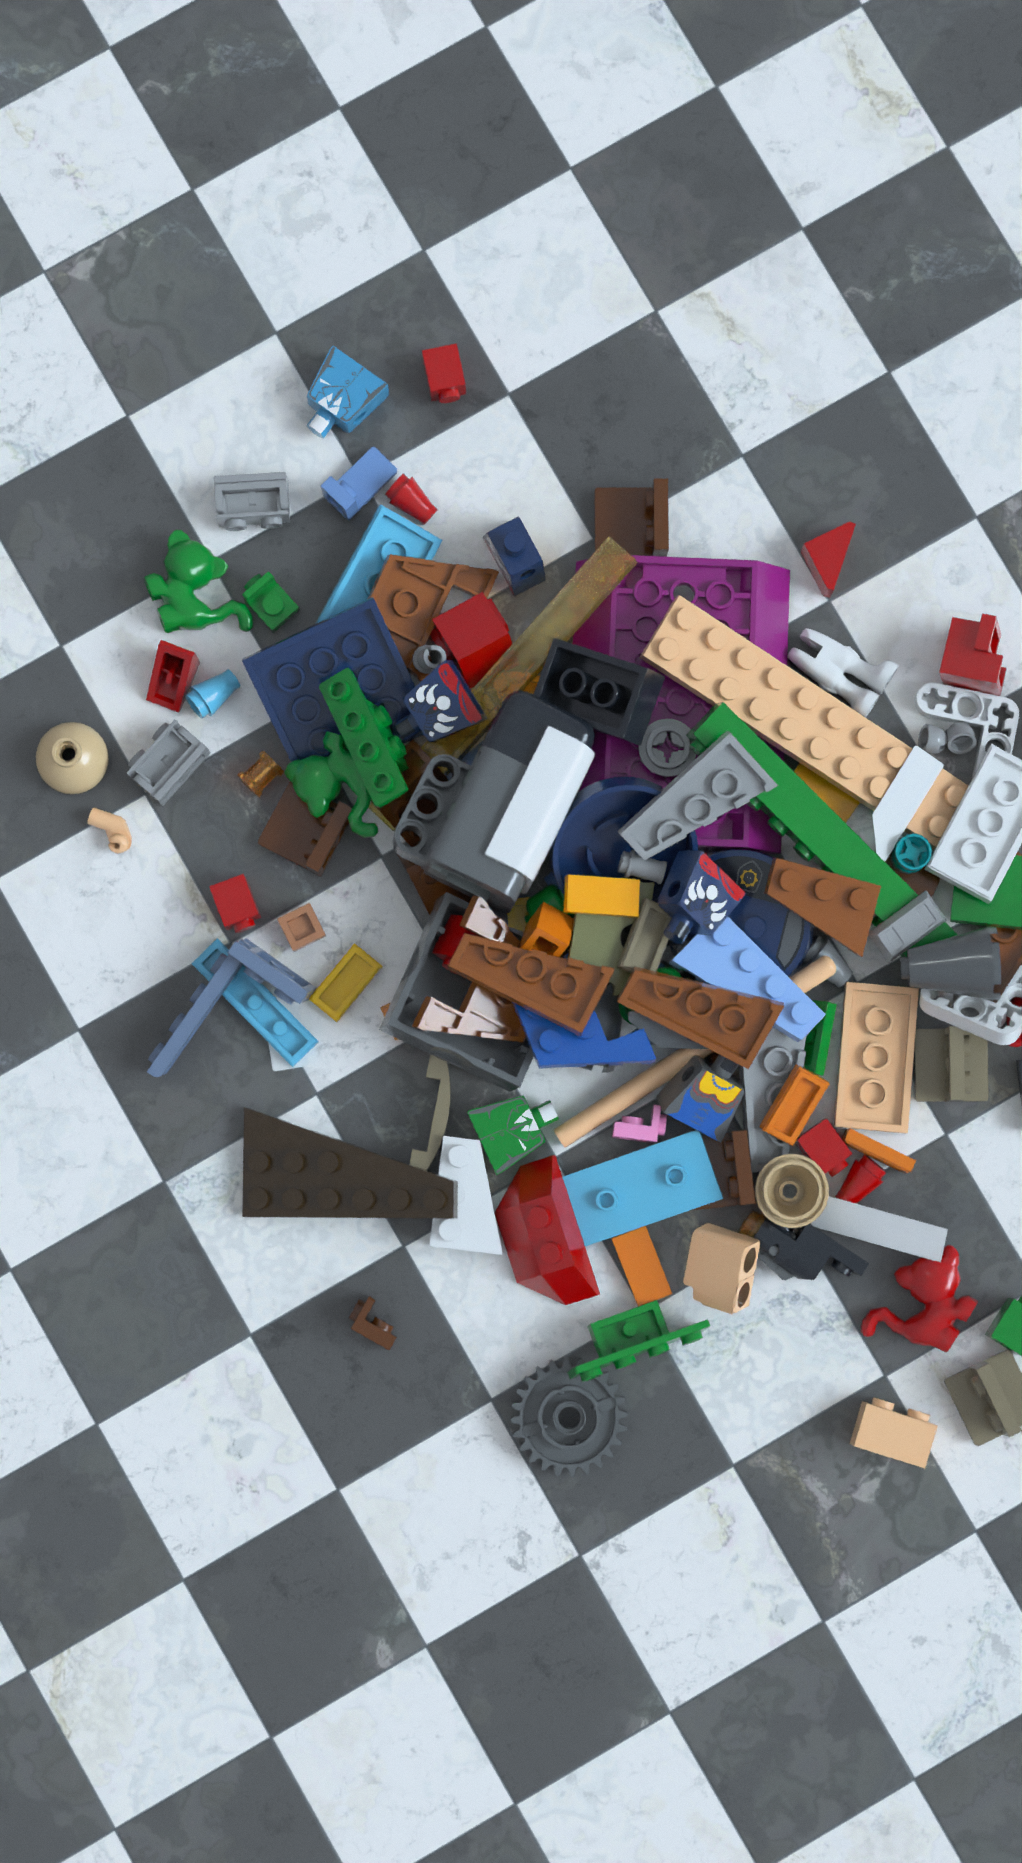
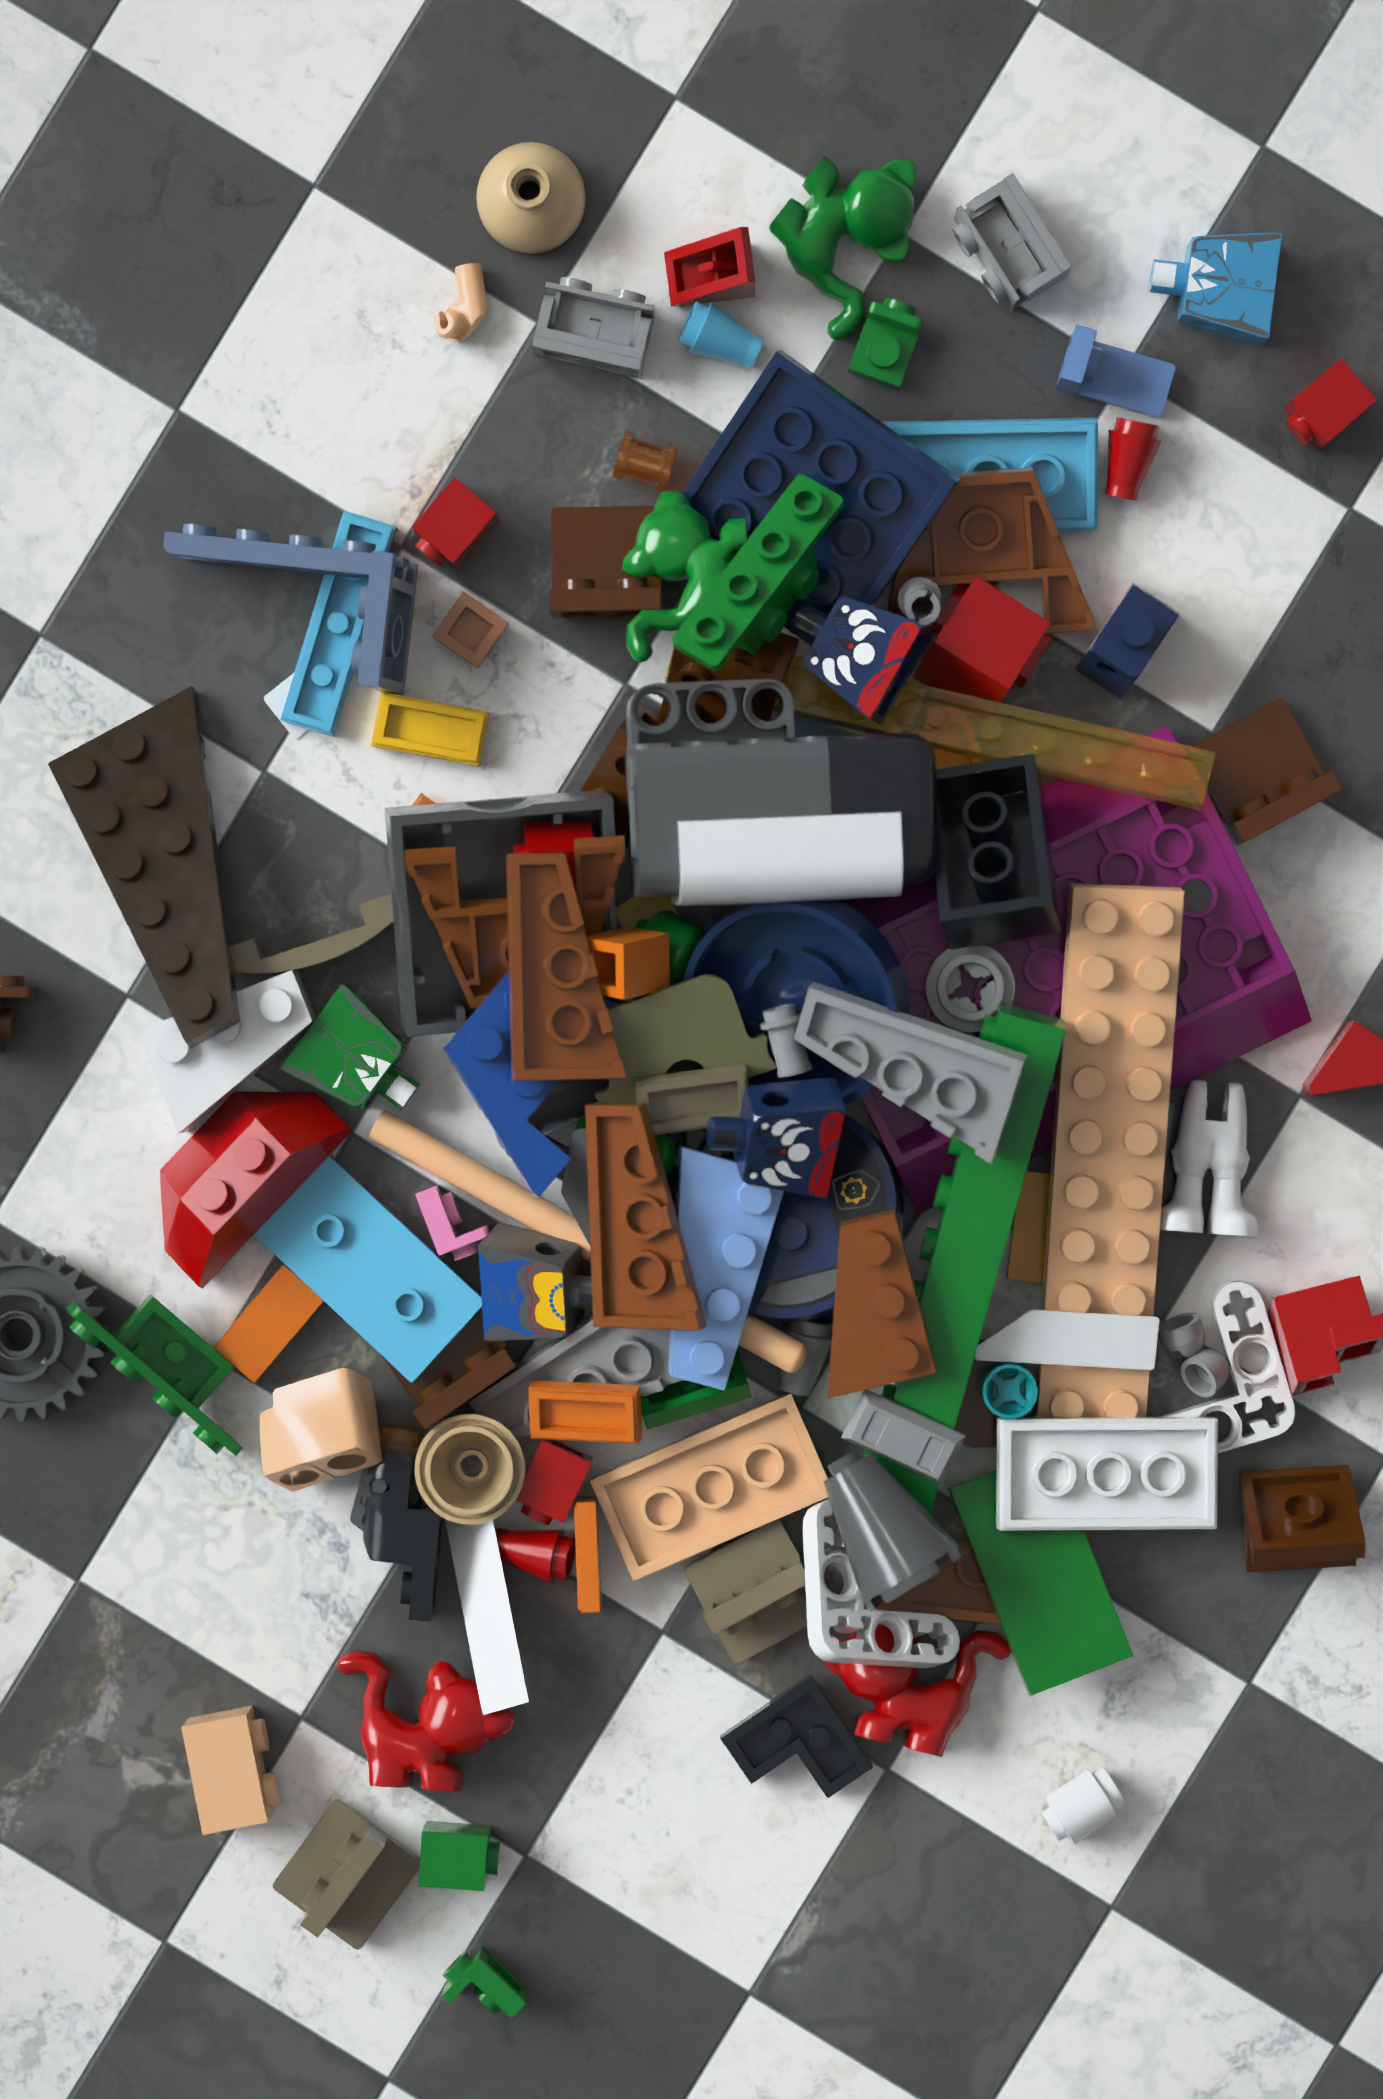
camera: 65 degrees right, 5 degrees up
light orange tile [564,875,640,918] -> none

